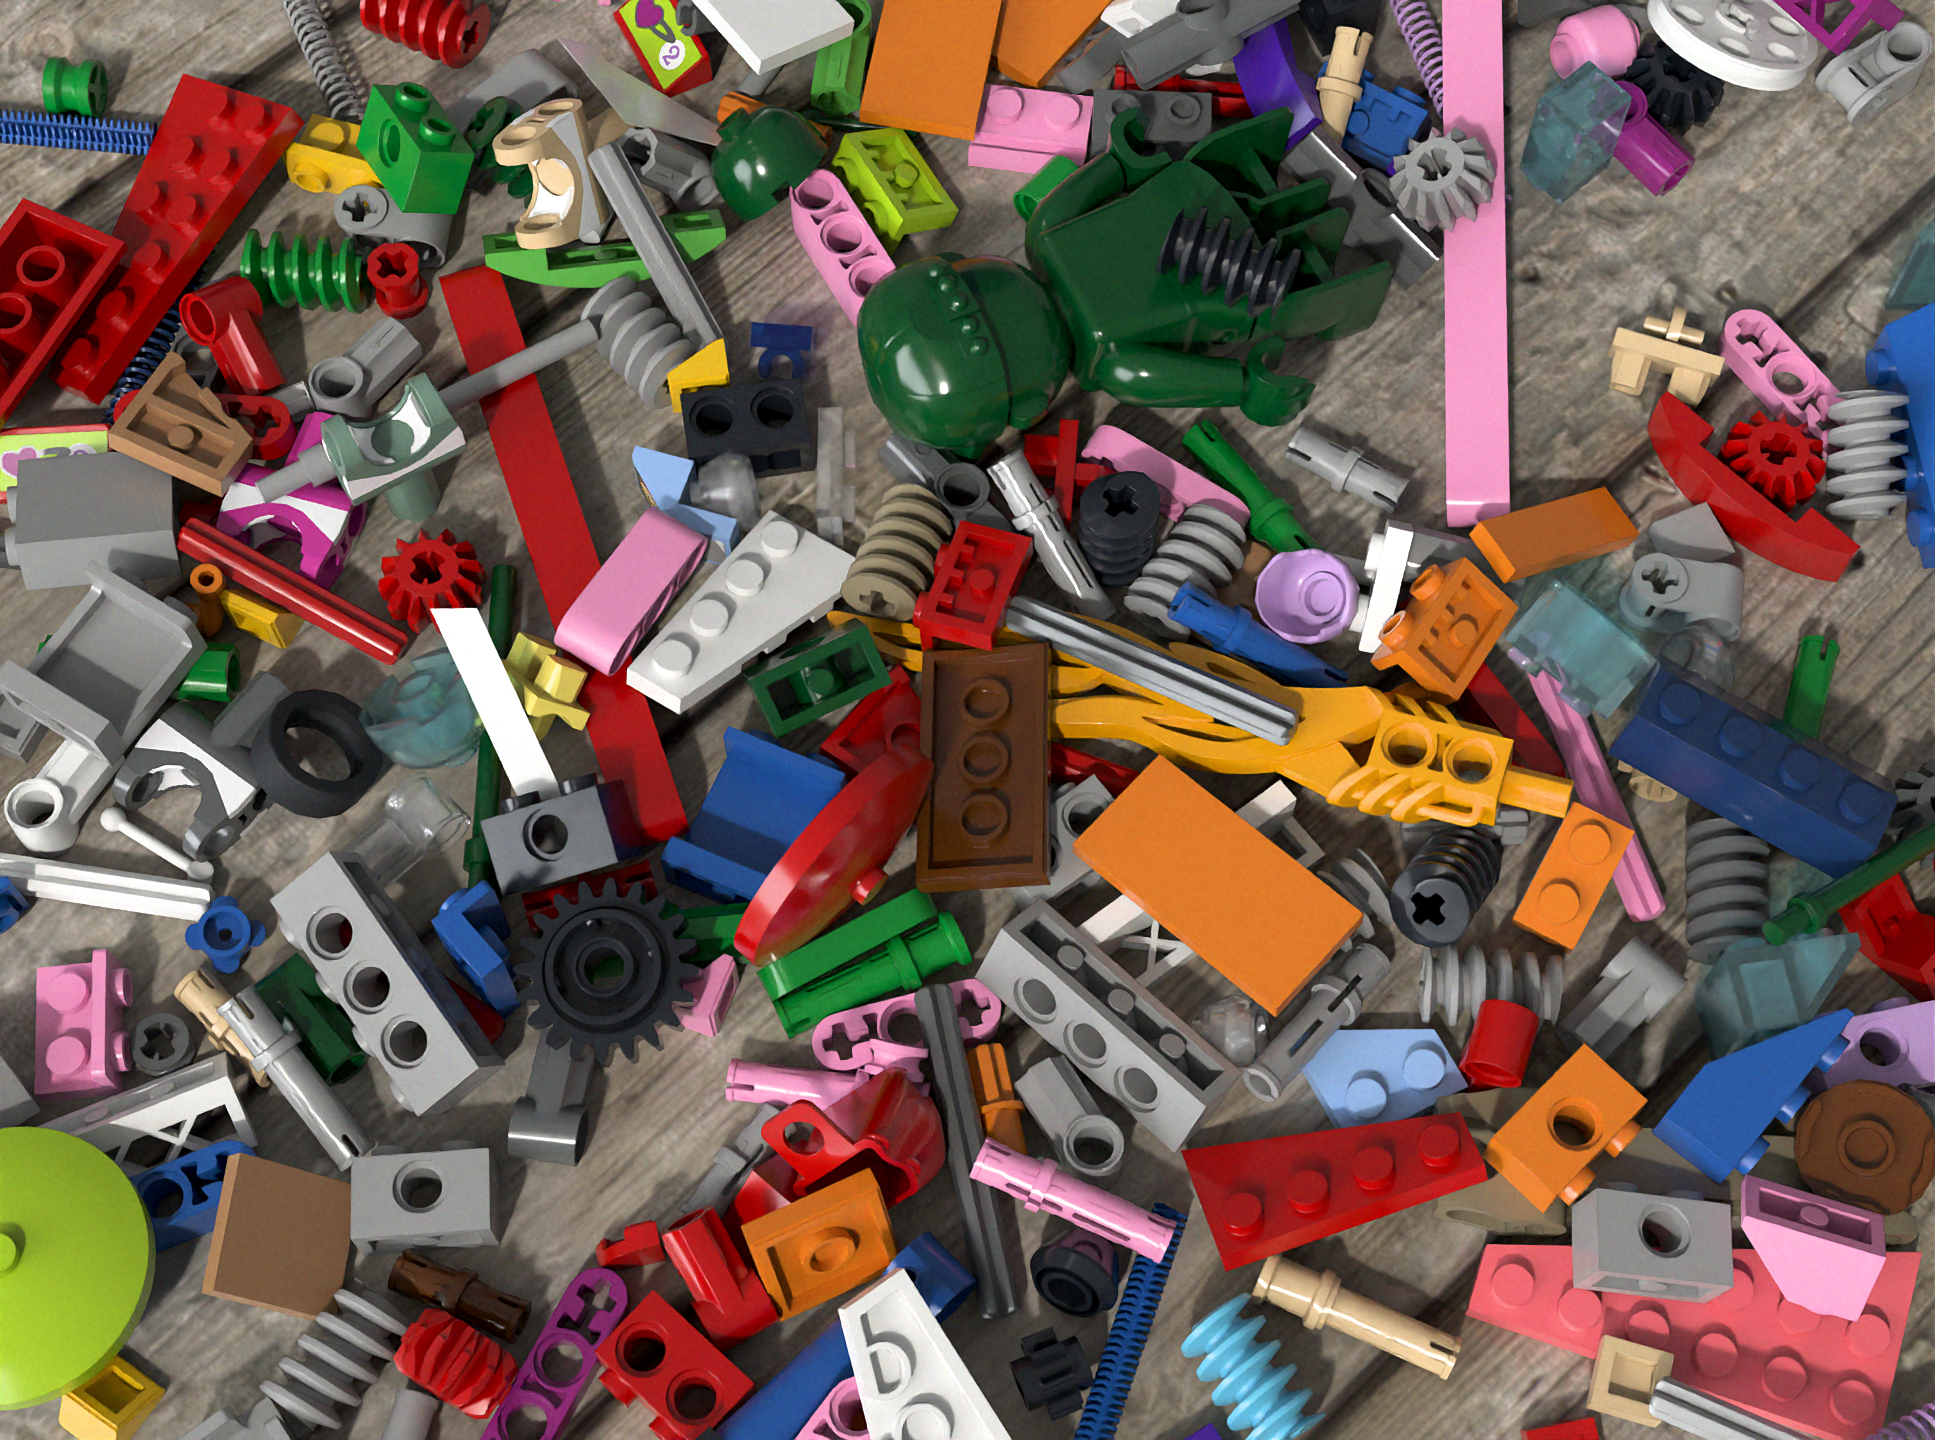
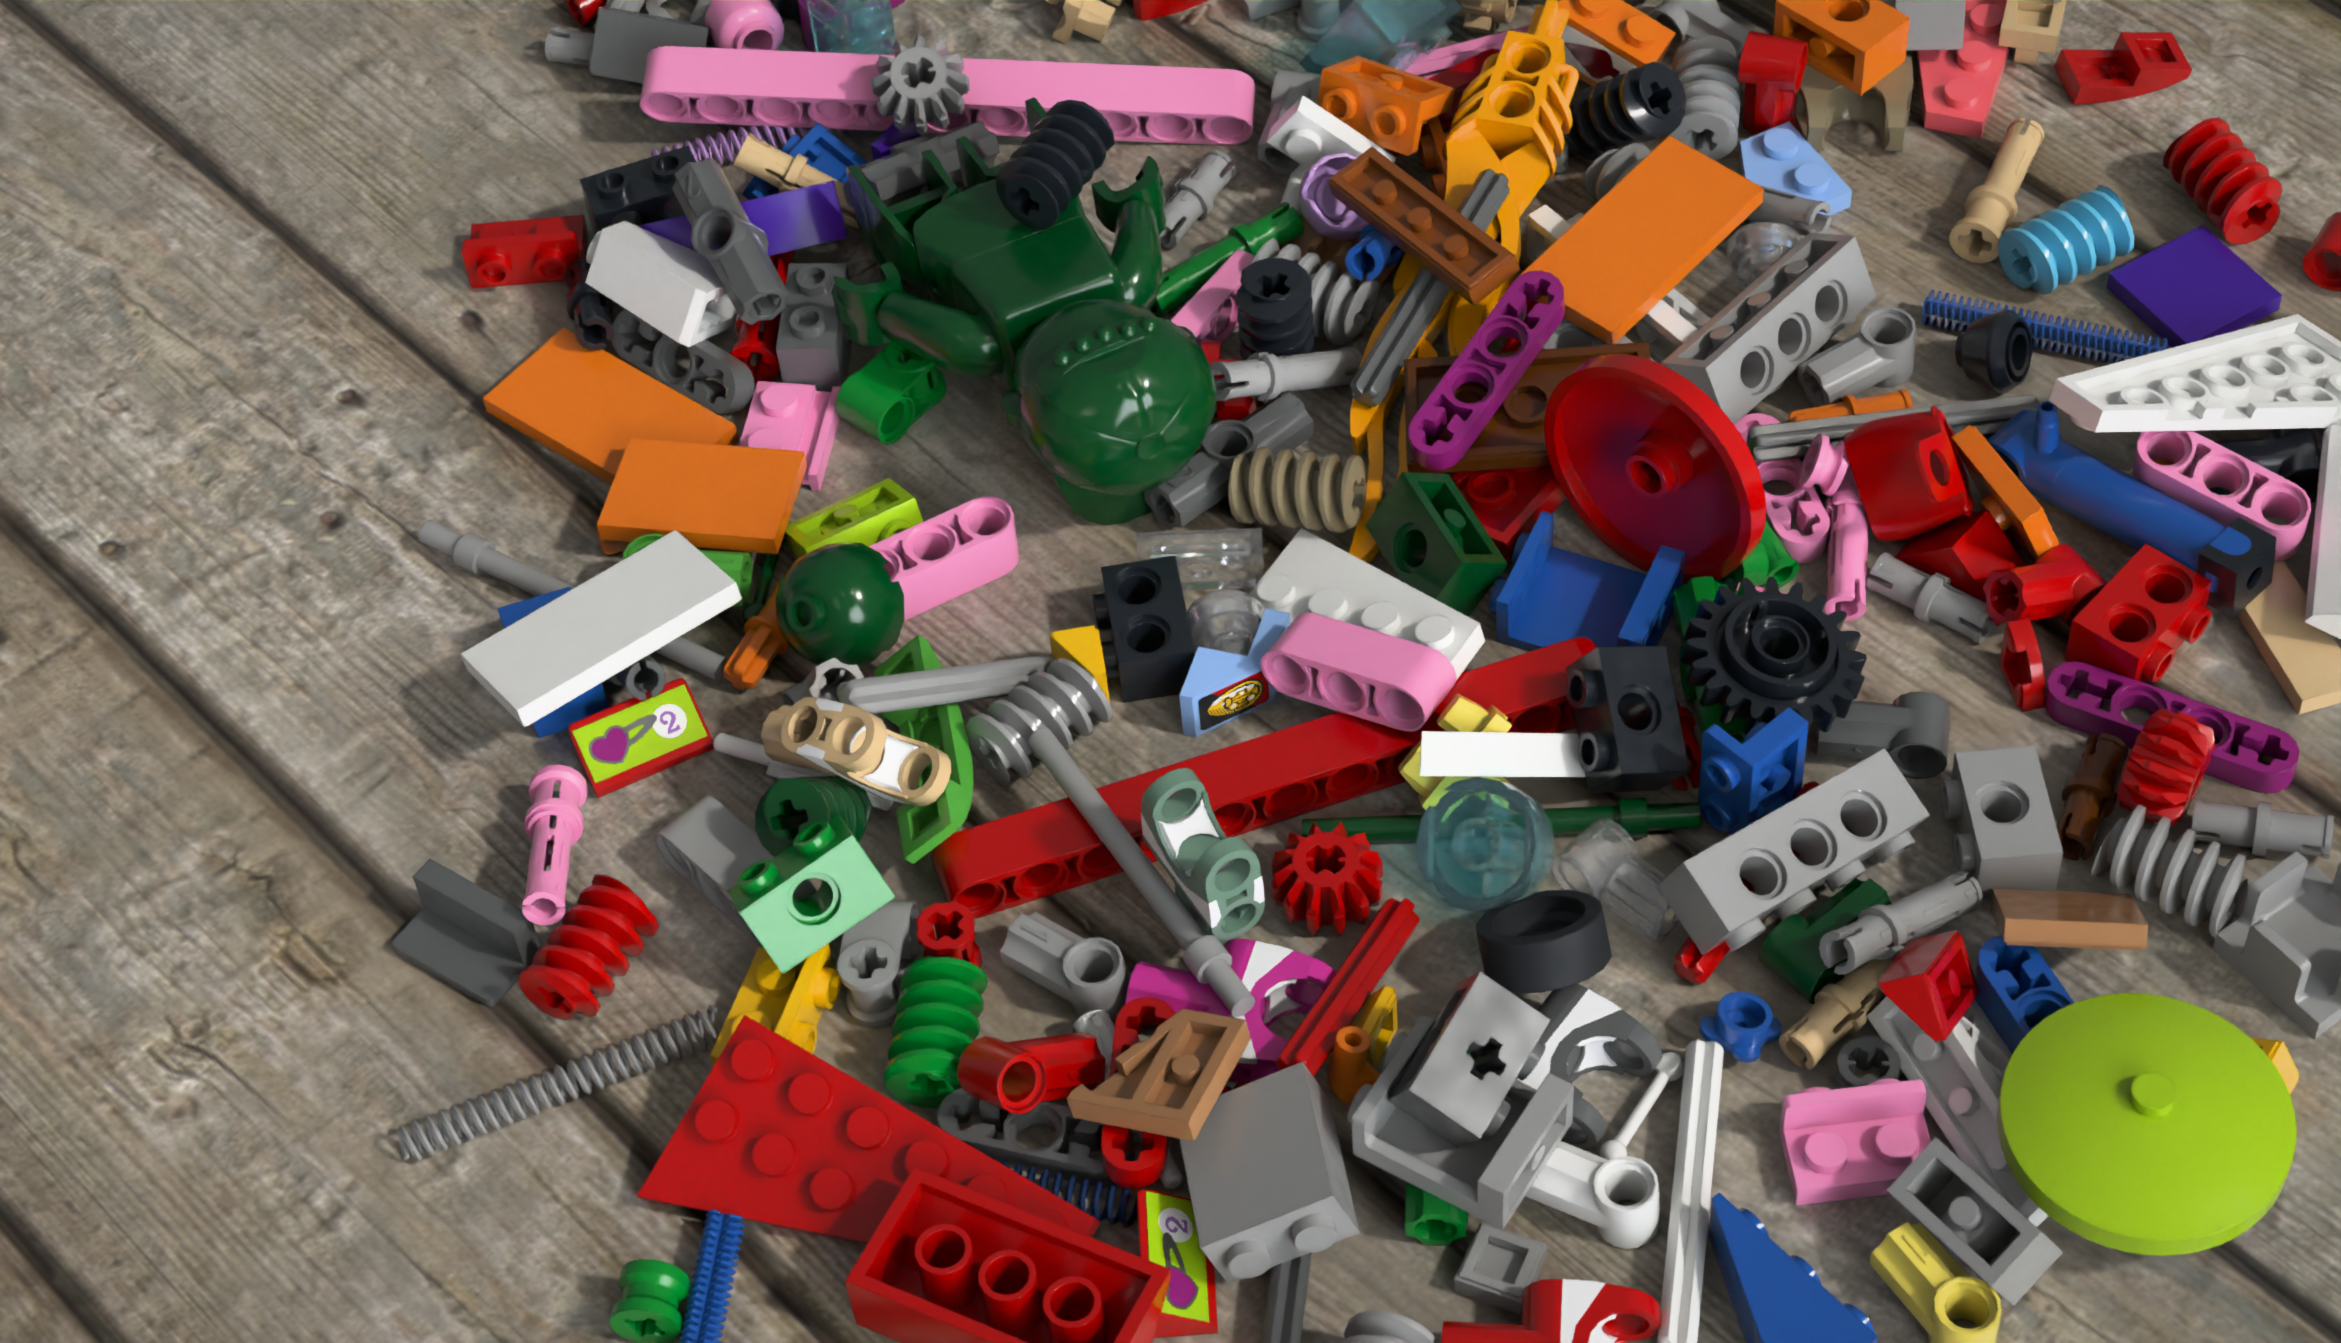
camera: 85 degrees left, 15 degrees down
white sticker [558,37,722,146] -> none
clear blue tile [750,322,818,379] -> none
red bracket [913,520,1033,652] -> none
bright pink pin [969,1136,1177,1264] -> none
black gear [1009,1326,1095,1421] -> none
red wing [1181,1112,1488,1272] -> none
orange tile [1469,486,1640,584] -> none
none -> dark orange tile [1327,147,1520,306]
none -> brick [1387,971,1550,1148]
none -> magenta beam [1408,271,1565,470]
none -> red slope [1877,930,1979,1042]

